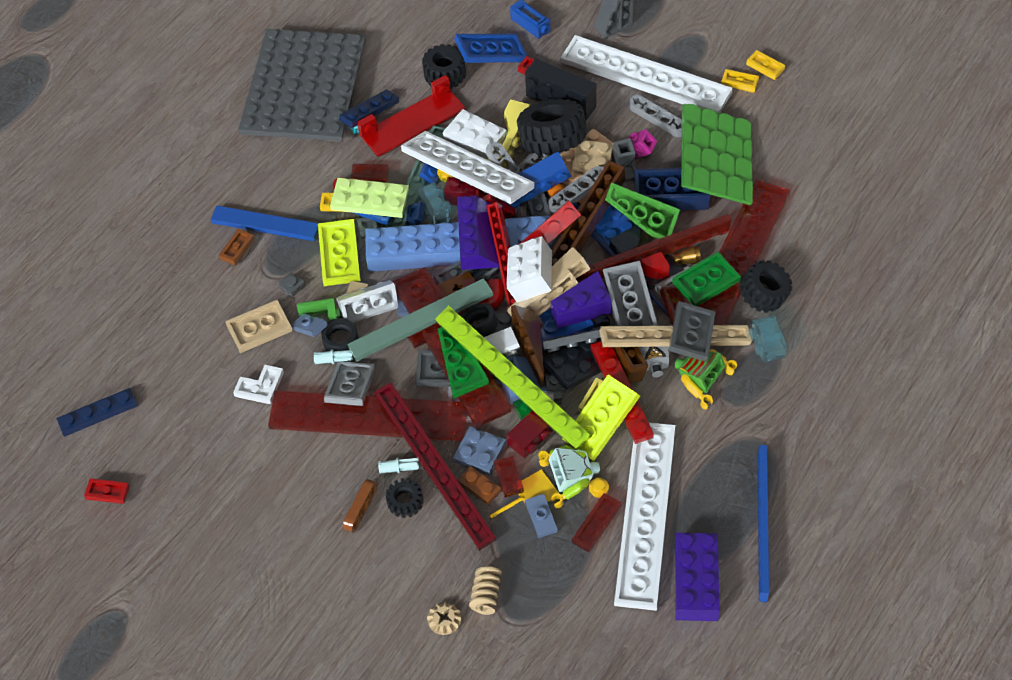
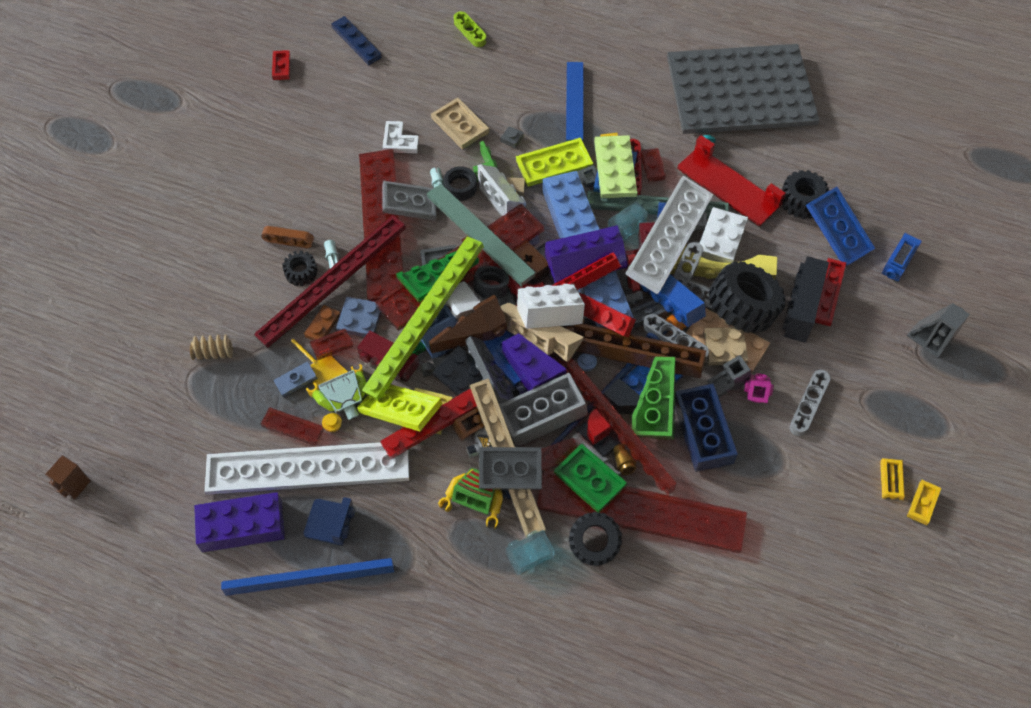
camera: 75 degrees right, 5 degrees up
dark orange plate [219,229,255,265] -> none
sand blue plate [291,313,328,337] -> none
dark blue plate [339,89,399,128] -> none
dark blue plate [406,202,426,226] -> none
tan gear [427,602,461,635] -> none
white plate [560,35,732,113] -> none
bright green piece [681,103,753,205] -> none
none -> dark blue bracket [303,497,356,546]
none -> lime beam [454,11,486,47]

